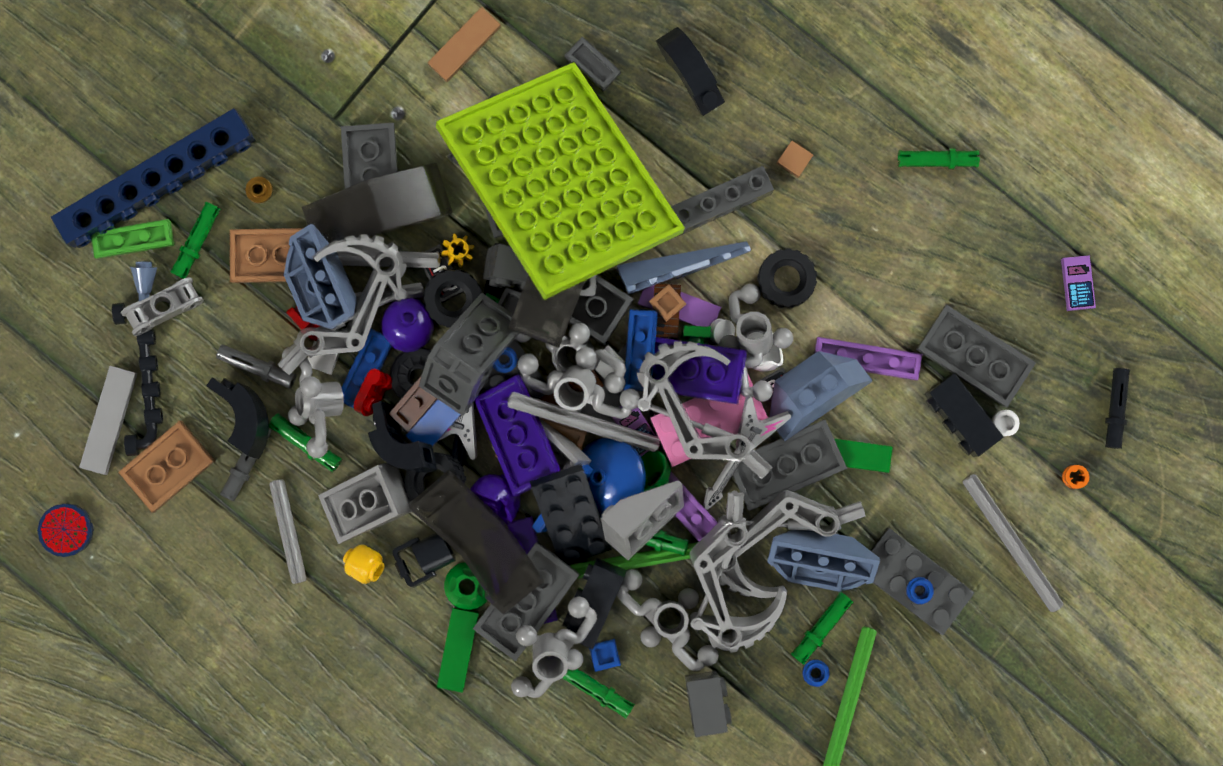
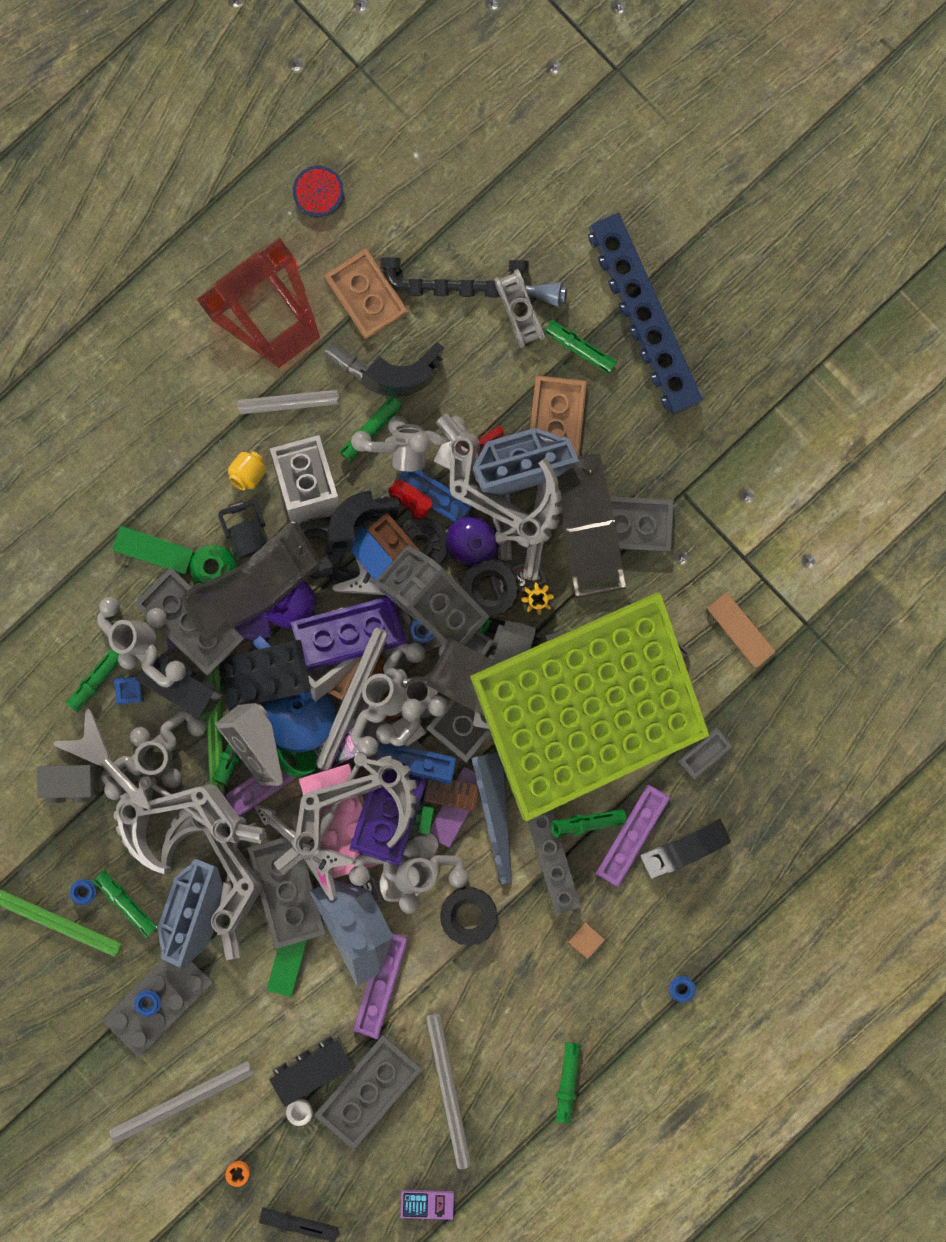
camera: 95 degrees right, 0 degrees up
light grey tile [79,366,138,475] -> none
bright green tile [91,219,174,259] -> none
dark grey pin [216,344,297,389] -> none
pearl gold plate [245,177,273,203] -> none
medium nougat tile [649,284,686,322] -> none
none -> light grey piece [54,709,151,810]
none -> clear red windscreen [196,238,320,368]
none -> light grey axle [427,1013,471,1169]
none -> green pin [551,809,626,837]
none -> medium lavender tile [595,784,670,887]
none -> blue plate [669,976,695,1003]

